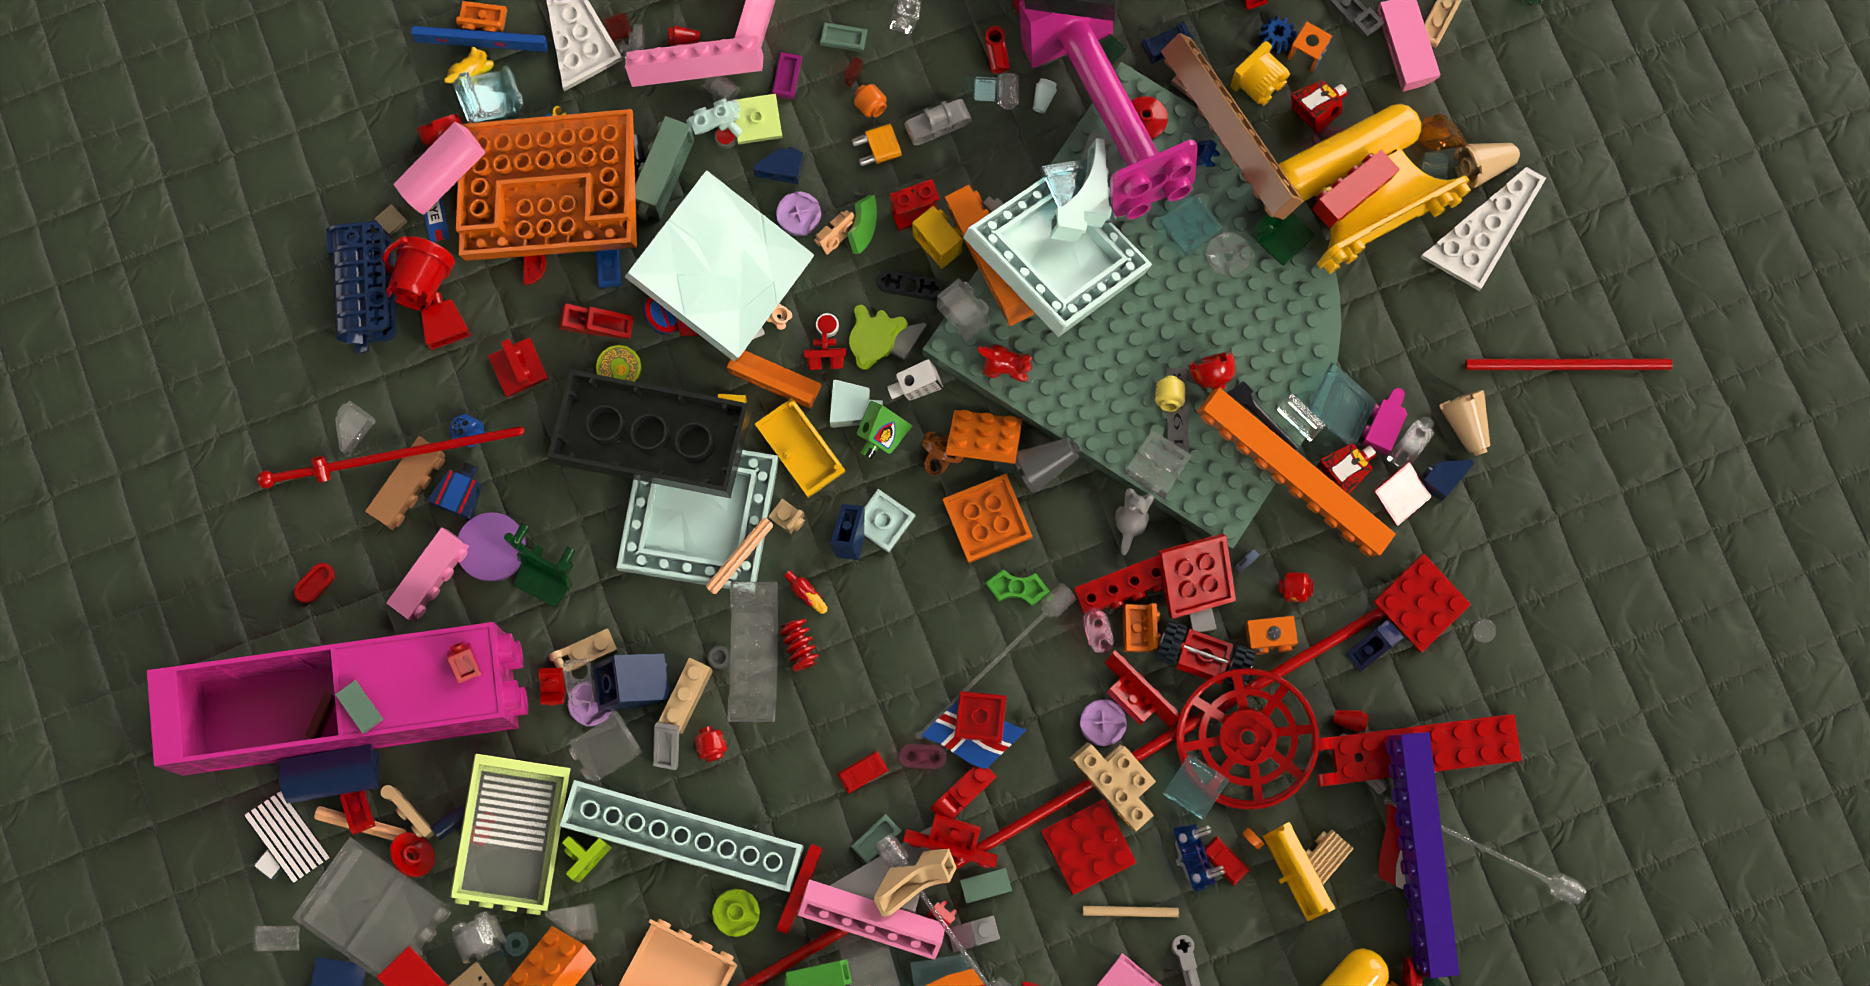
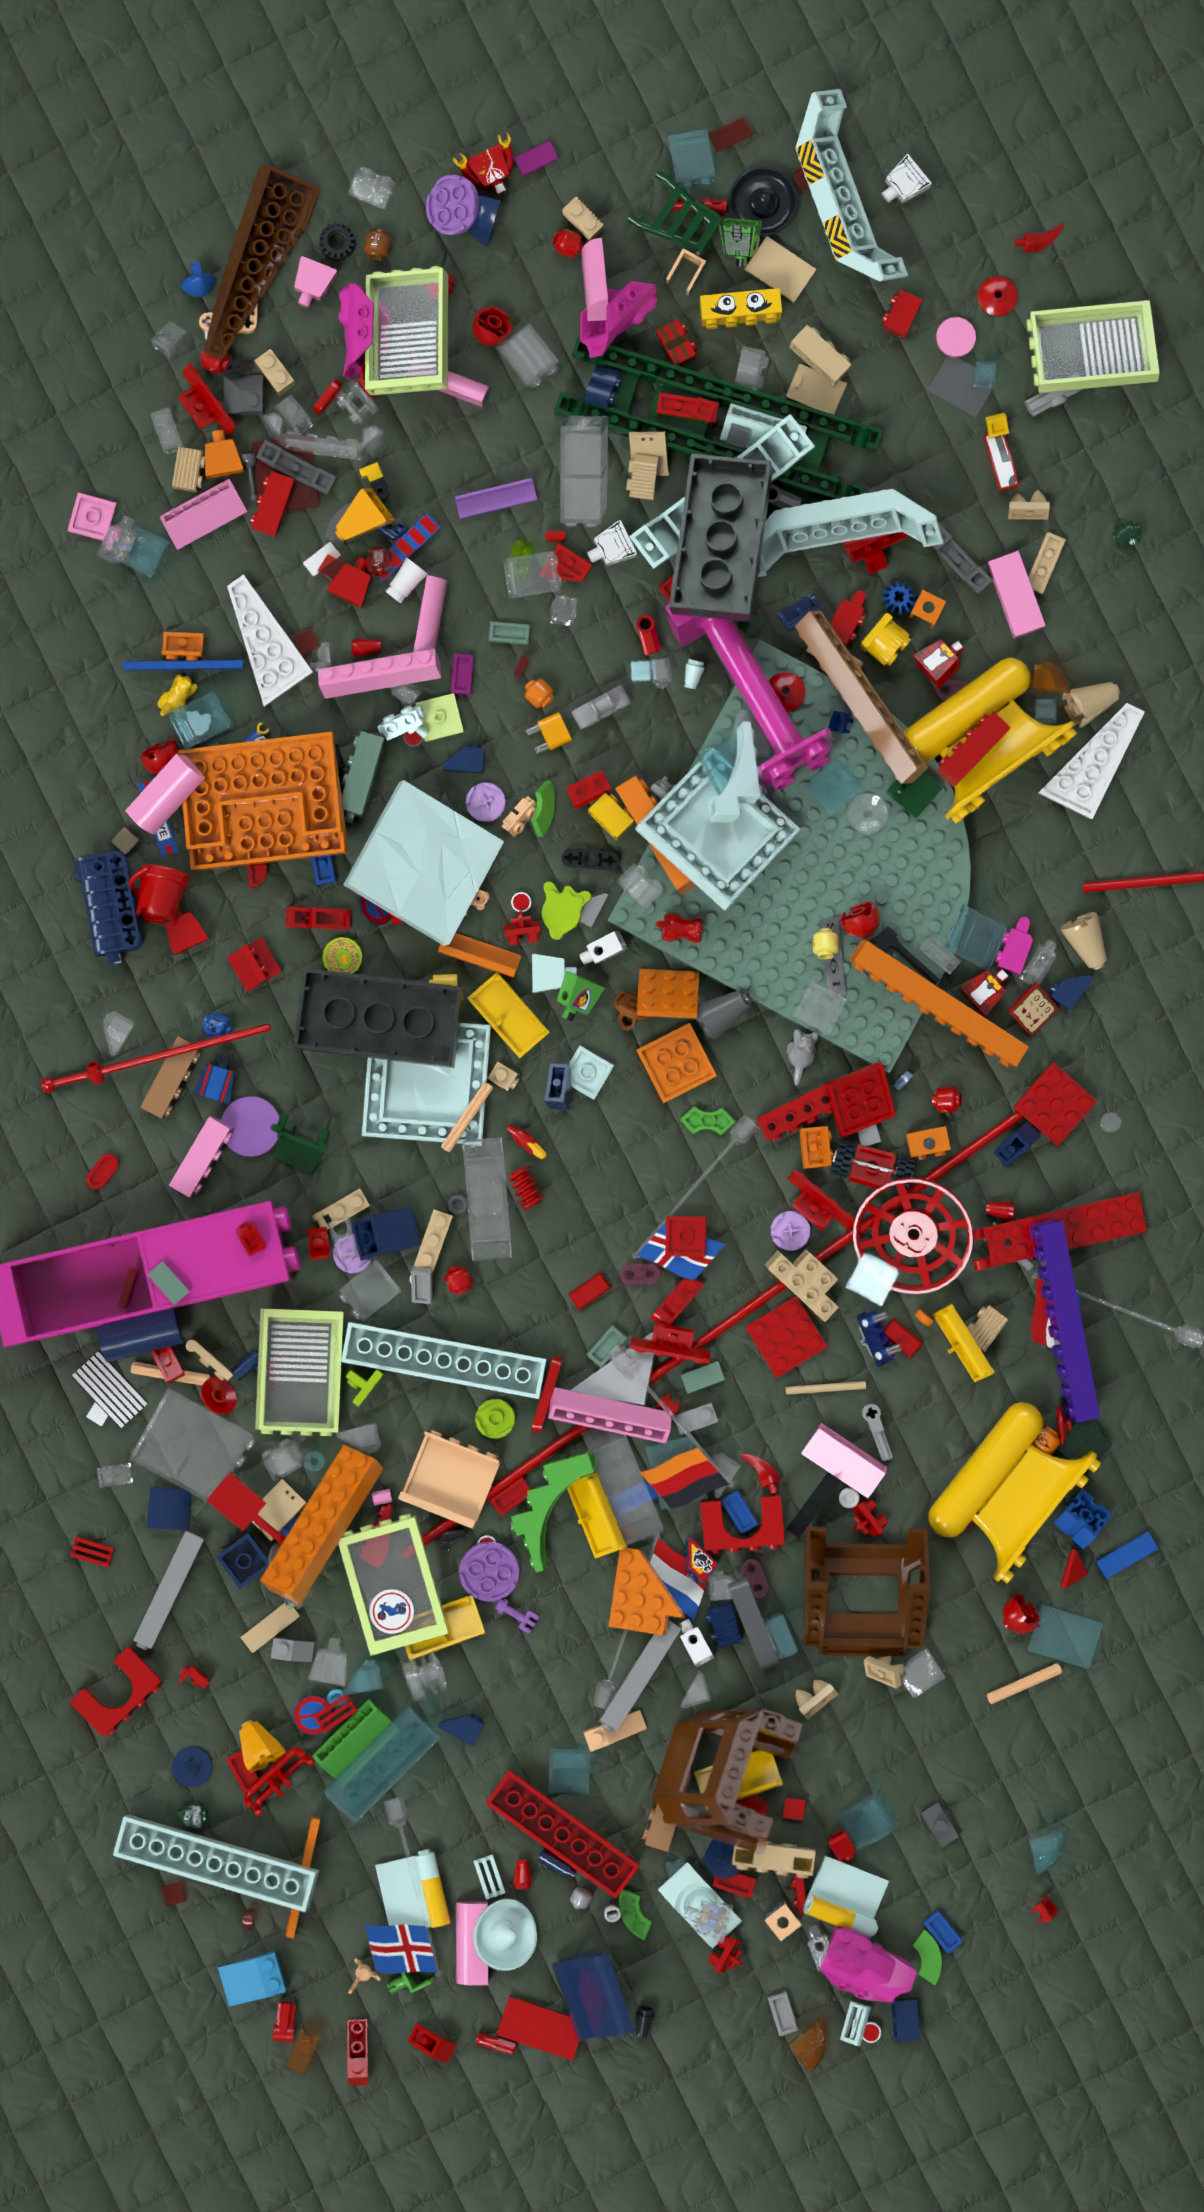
camera: 10 degrees left, 10 degrees up
tan arch [874,849,956,917] -> none
clear pink plate [1083,608,1114,653] -> none
none -> red hinge [830,590,866,647]

